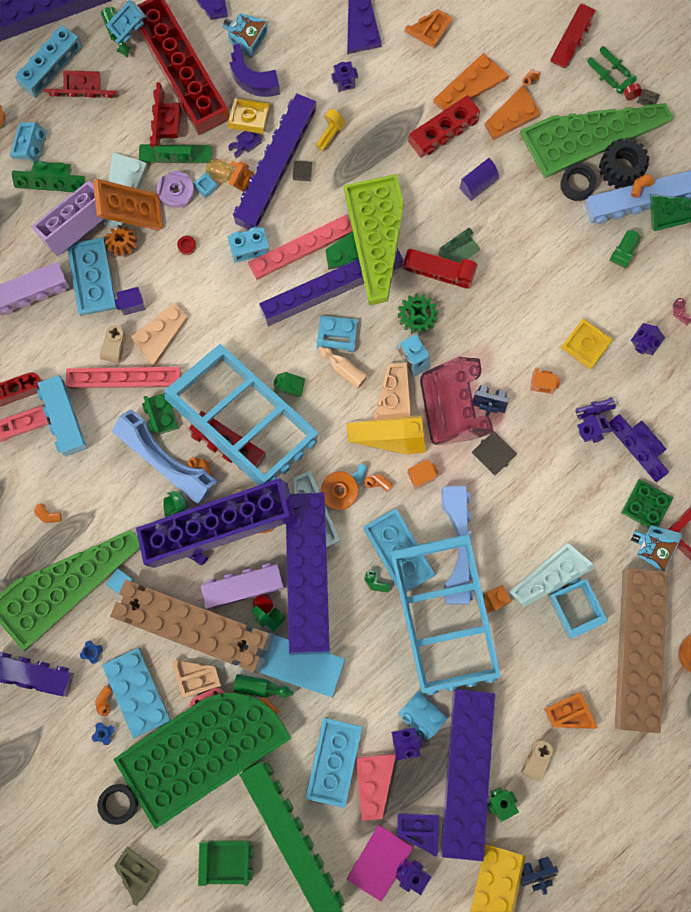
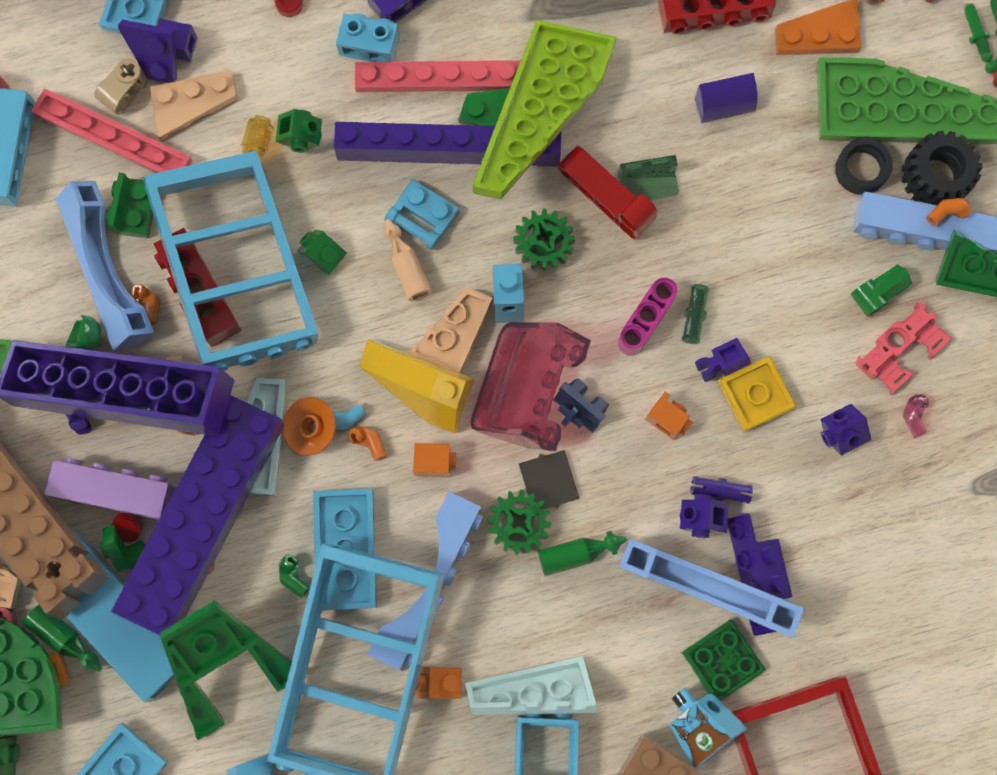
camera: 30 degrees right, 0 degrees up
none -> dark purple wing [118,20,177,83]
none -> green wing [160,600,292,740]
none -> clear yellow brick [241,115,275,159]
none -> green brick [275,109,322,153]
none -> green gear [487,490,551,555]
none -> green wheel [537,530,627,577]
none -> dark pink beam [618,277,677,356]
none -> light blue arch [619,539,805,638]
none -> clear green pin [681,284,710,344]
none -> dark purple plate [695,338,751,382]
none -> coral piece [856,302,951,396]

